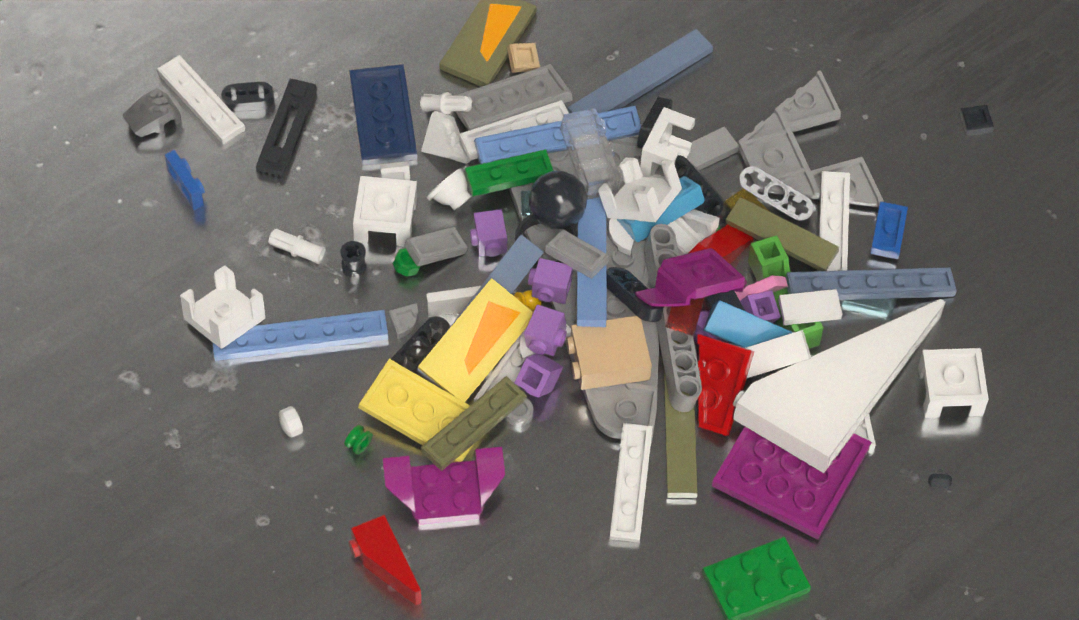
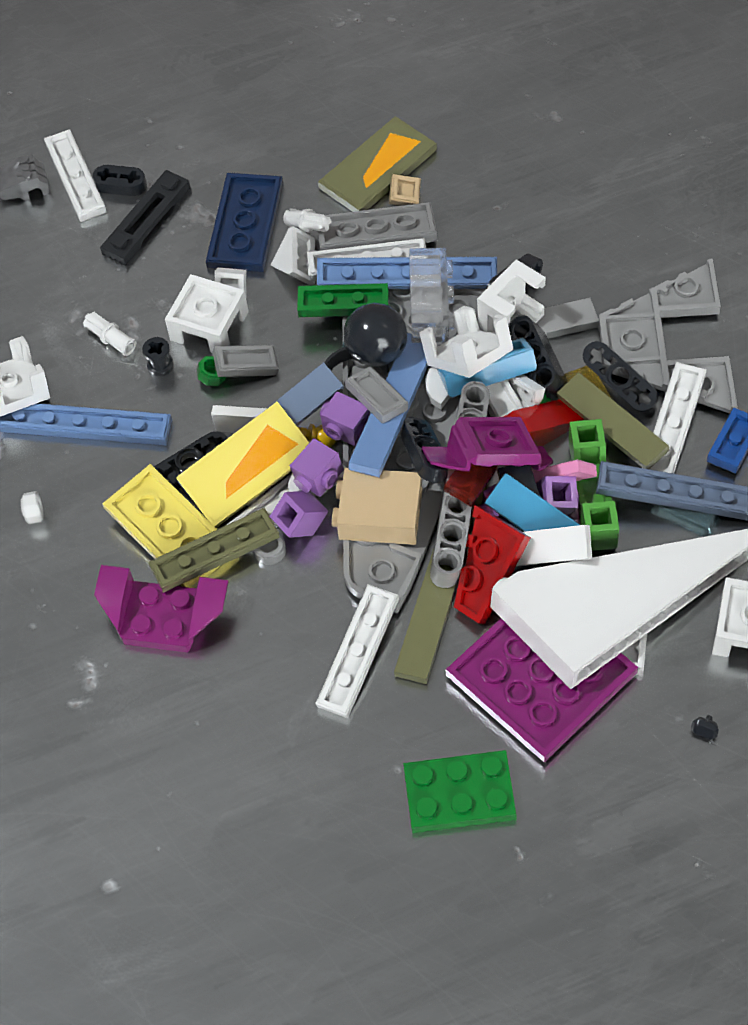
camera: 25 degrees right, 0 degrees up
blue plate [165,150,205,210] -> none
green bush [344,425,373,455] -> none
red slope [348,515,422,605] -> none
light grey tile [389,303,418,339] -> none
white piece [427,168,472,211] -> none
medium lavender brick [470,209,507,257] -> none
sand blue tile [568,29,713,118] -> none
white tile [779,289,842,325] -> none

